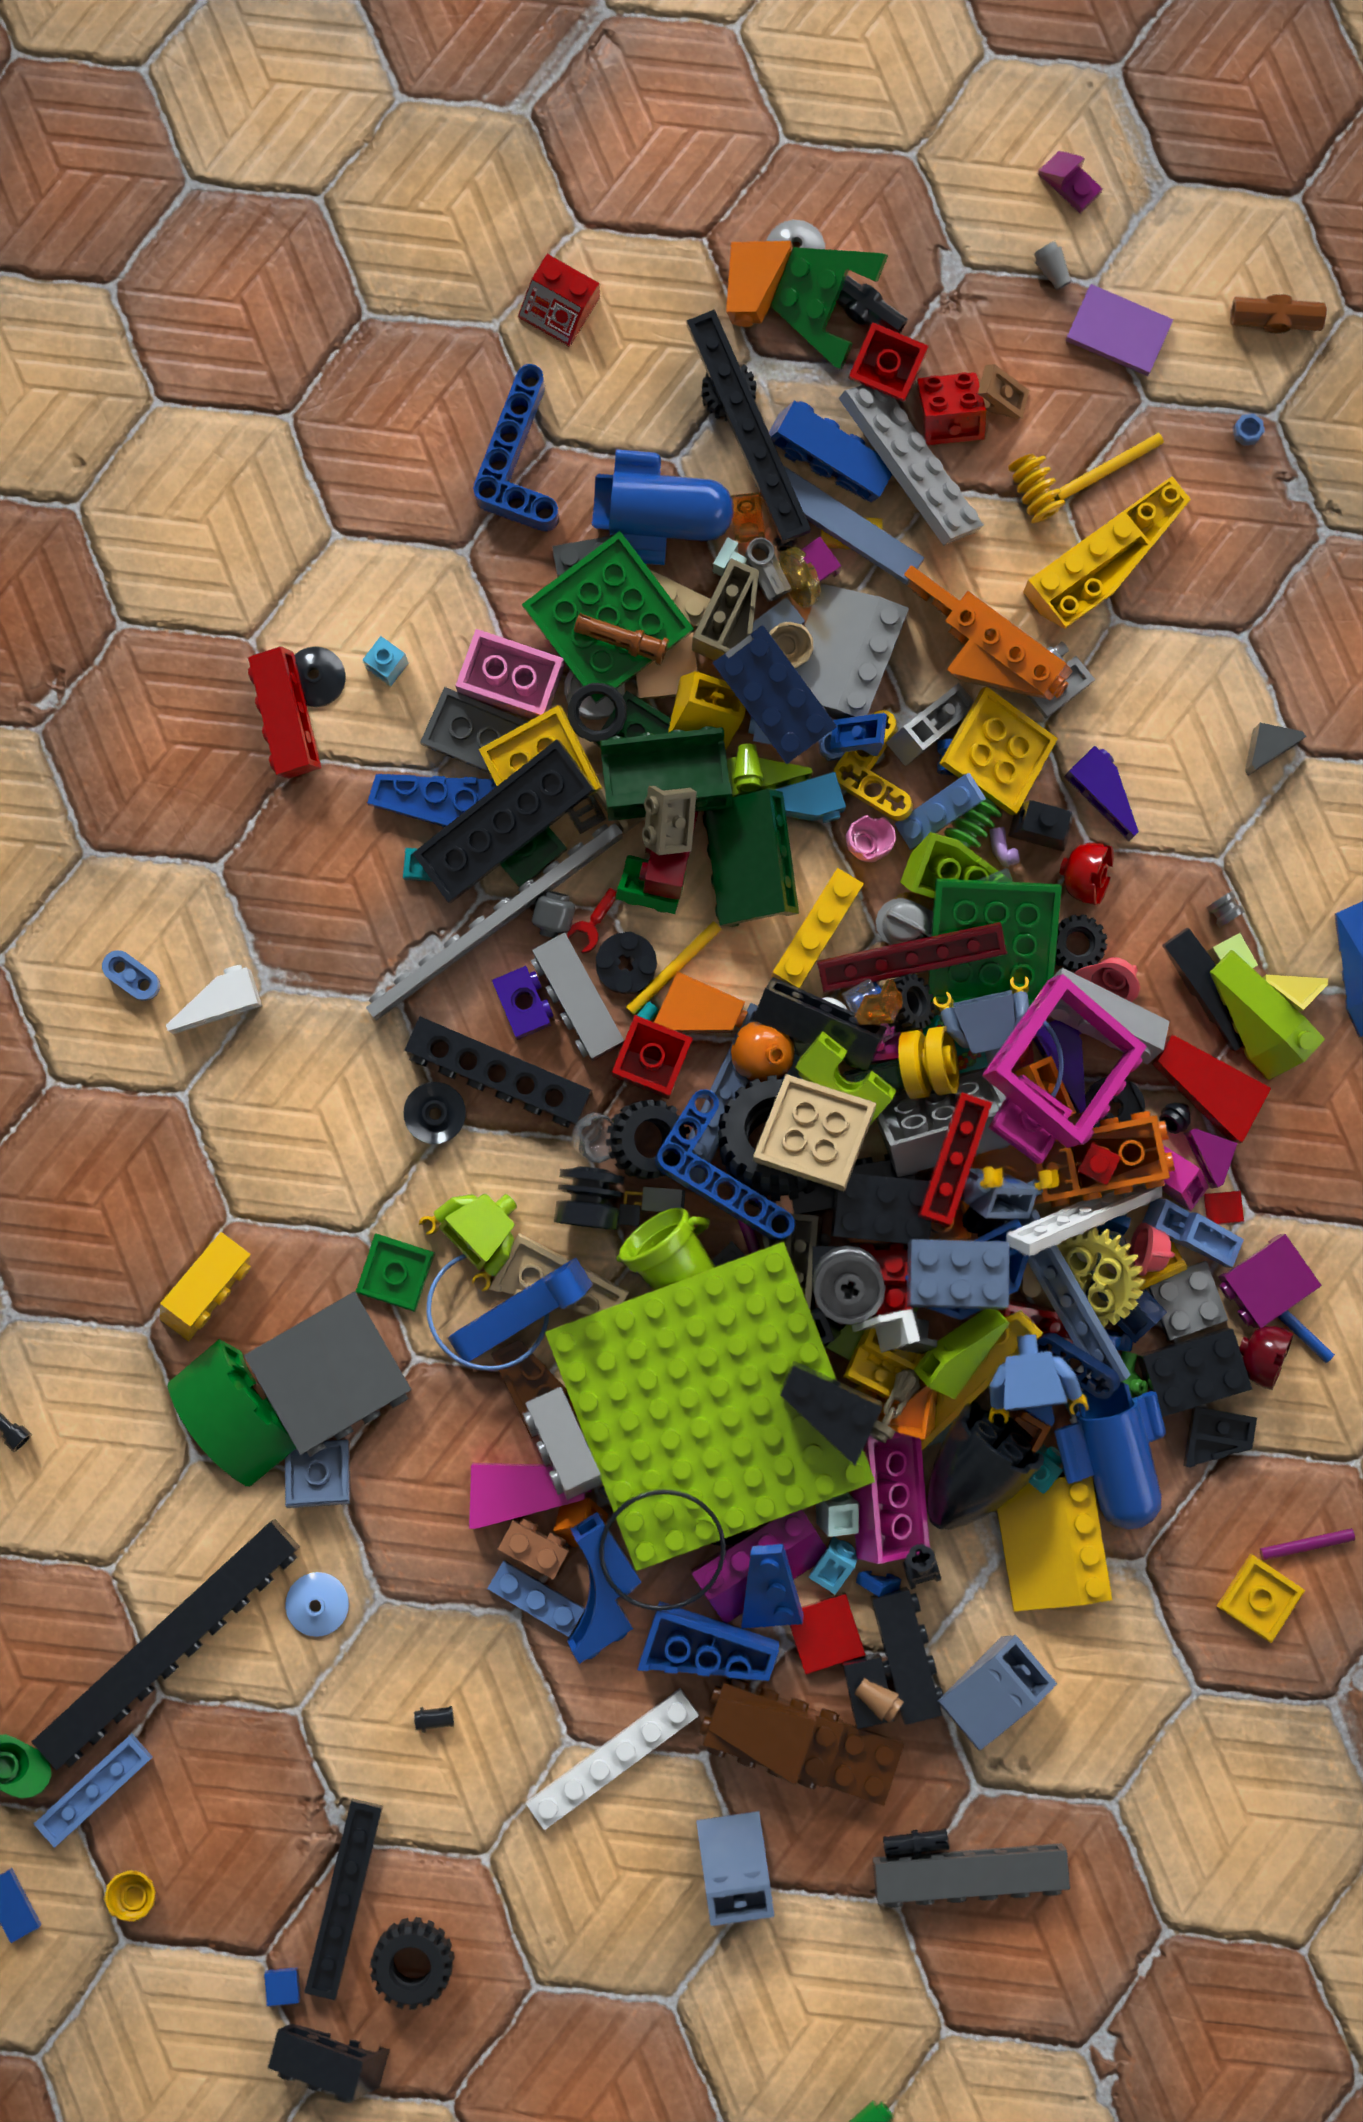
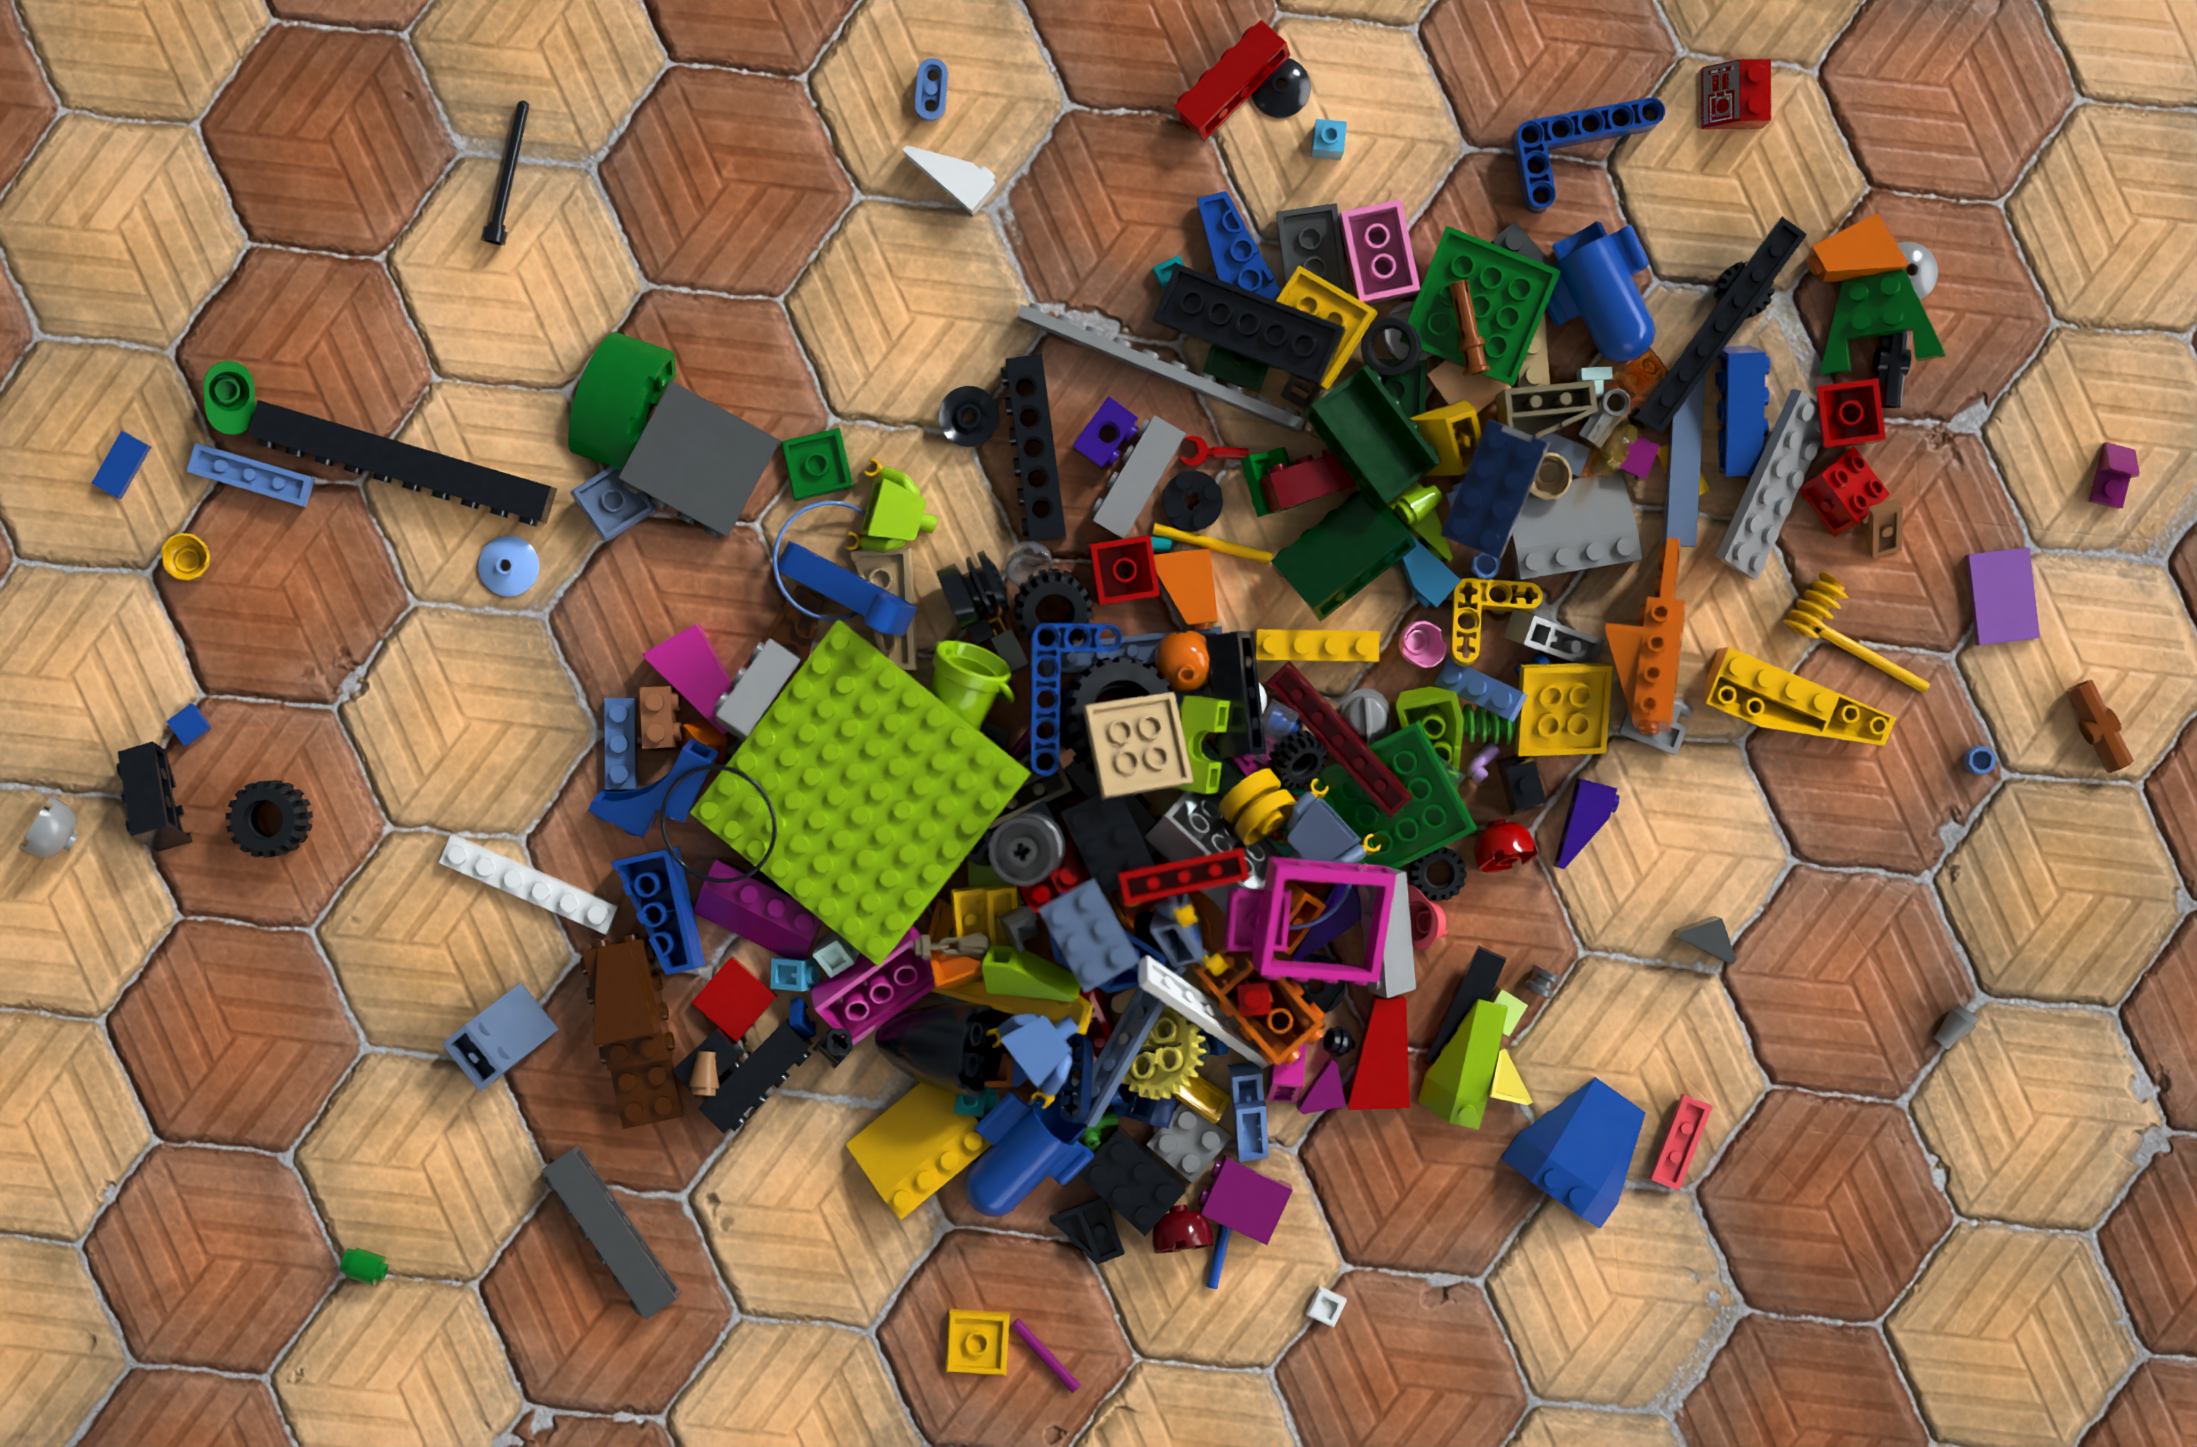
camera: 65 degrees right, 5 degrees up
yellow wedge [159,1232,251,1341] -> none
black plate [304,1798,383,2000] -> none
black pin [414,1706,454,1733] -> none
dark grey head [532,891,575,938] -> none
dark tan bracket [642,786,696,855] -> none
blue wing [741,1544,804,1629] -> none
black wedge [780,1361,883,1465] -> none
blue slope [830,713,887,756] -> none
white panel [852,1309,920,1352] -> none
clear orange bracket [855,980,903,1025] -> none
black pin [883,1828,949,1858] -> none
sand blue slope [937,1635,1057,1751] -> none
light grey cone [1034,241,1072,290] -> none
coral piece [1129,1223,1175,1276] -> none
red sticker [1204,1191,1244,1224] -> none

